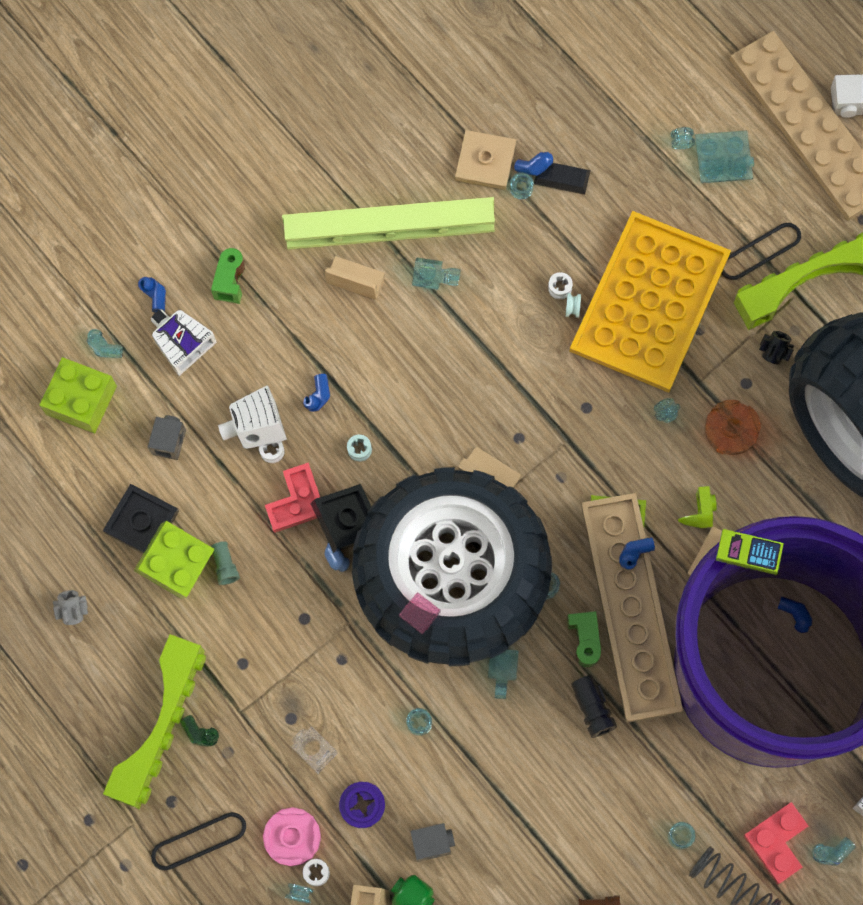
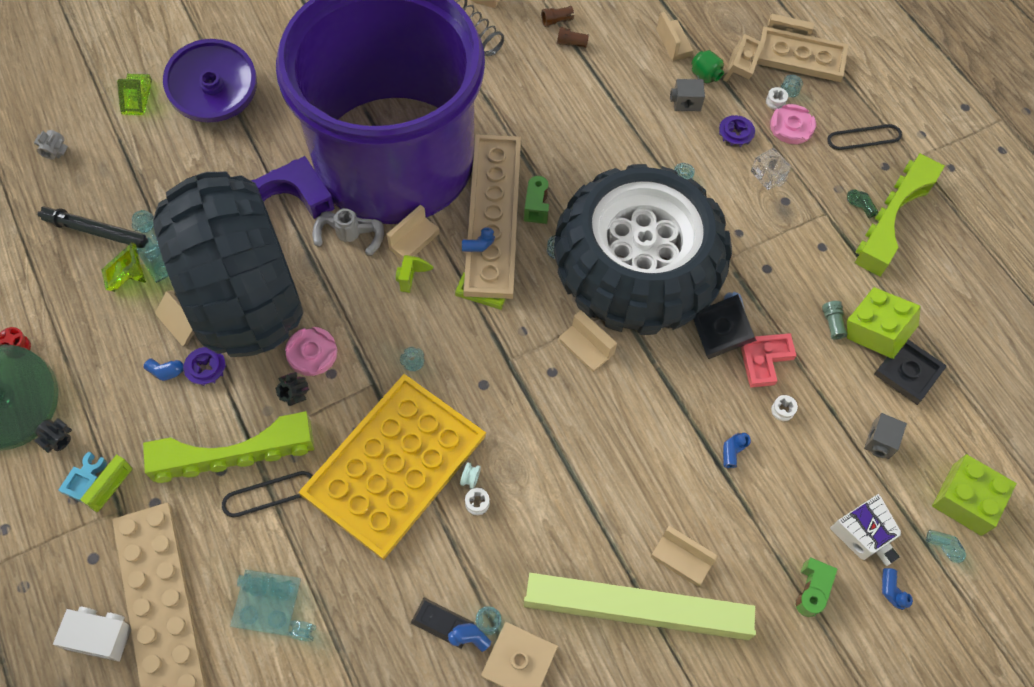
camera: 175 degrees left, 10 degrees down
light grey gear [53,590,88,625] -> none
white torso [218,386,287,449] -> none
light aqua bush [347,434,372,462] -> none
clear pink tile [399,592,441,635] -> none
clear light blue plate [412,257,461,290] -> none
black axle [571,675,617,738] -> none
clear light blue bush [667,822,696,850] -> none
clear orange plate [704,400,761,455] -> none
tile [716,529,784,575] -> none
none -> bright pink tile [285,327,337,376]

